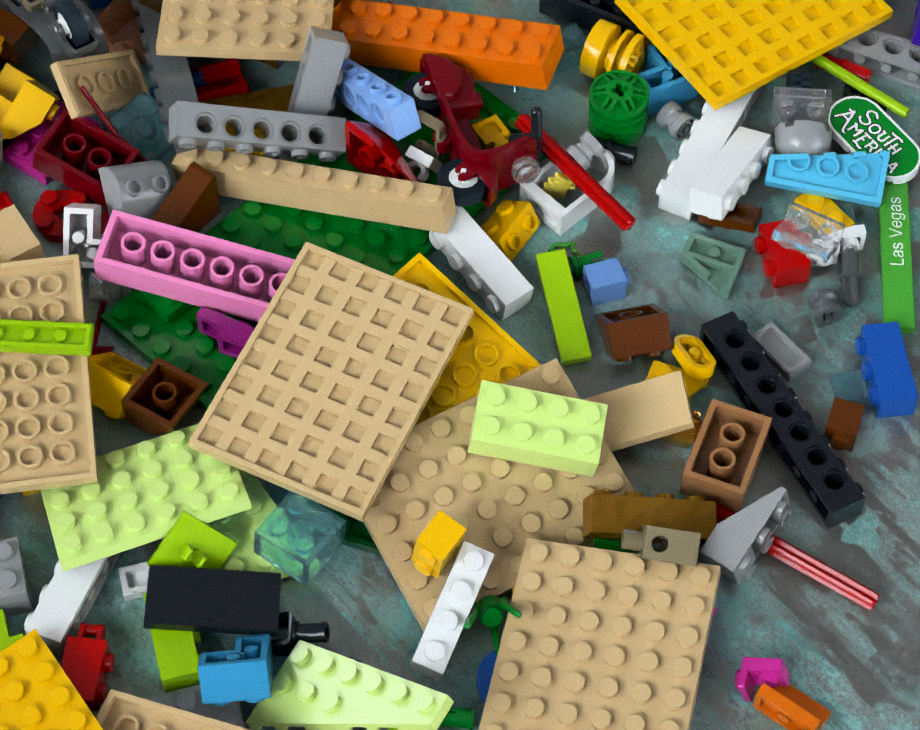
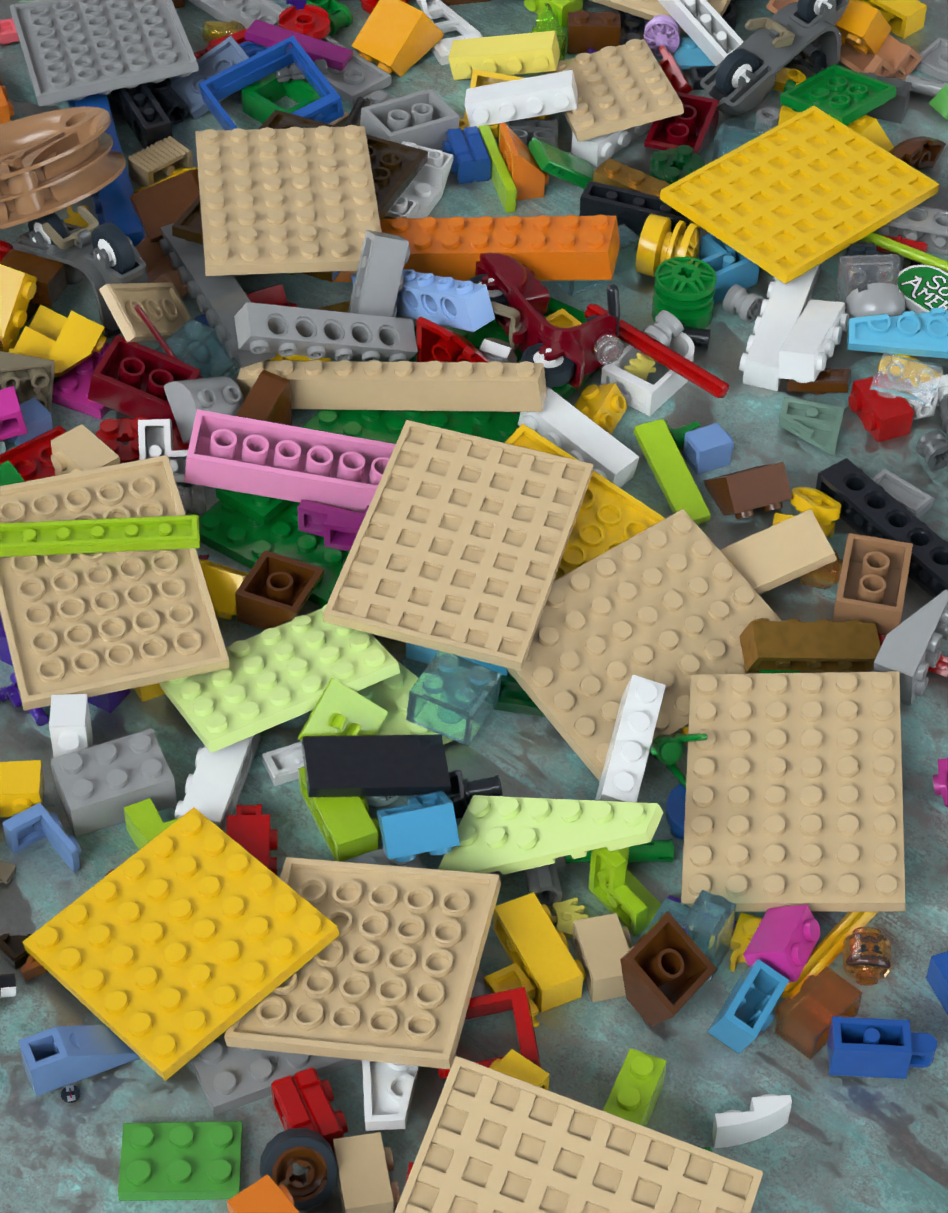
camera: 10 degrees left, 10 degrees down
yellow brick [411,510,466,579] -> none
yellowish green brick [467,380,608,477] -> none
dark tan torso [621,525,701,566] -> none

